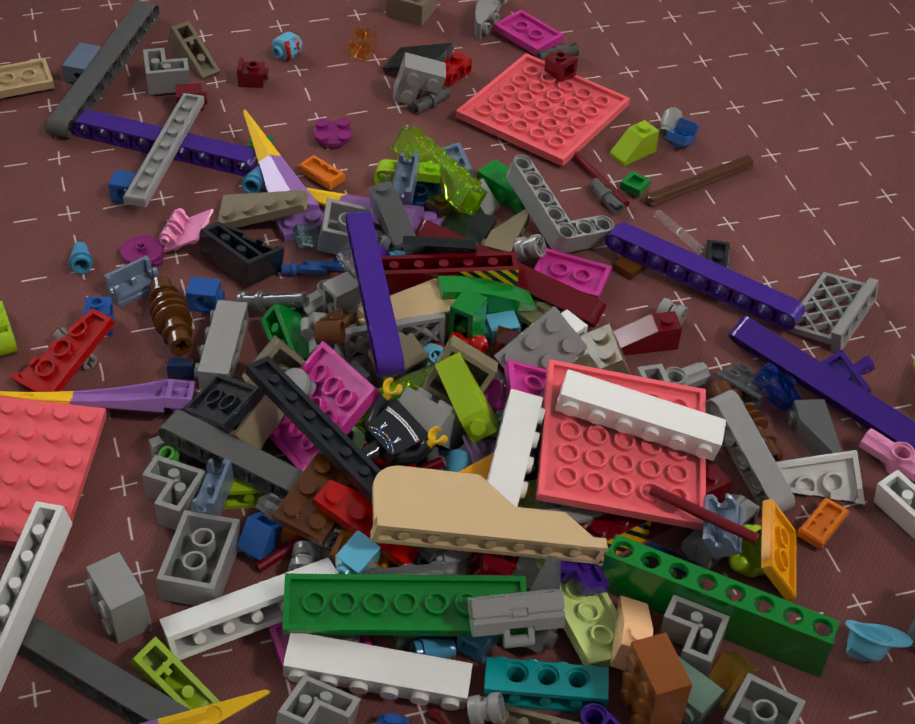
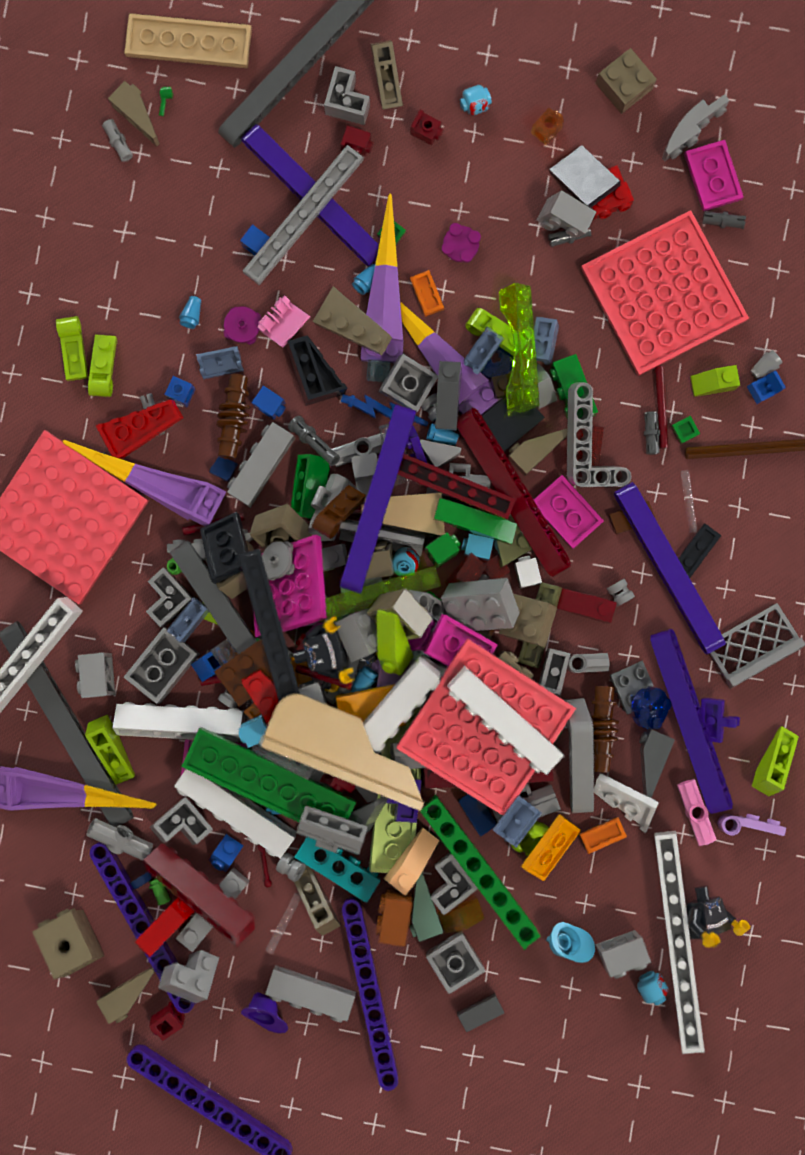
camera: 30 degrees right, 40 degrees up
sand blue hinge [62,42,101,83] -> none
black tile [402,236,478,255] -> none
red arm [448,332,489,353] -> none
light grey wheel [514,234,546,261] -> none
dark red brick [544,50,578,82] -> none
dark red bar [649,484,759,545] -> none

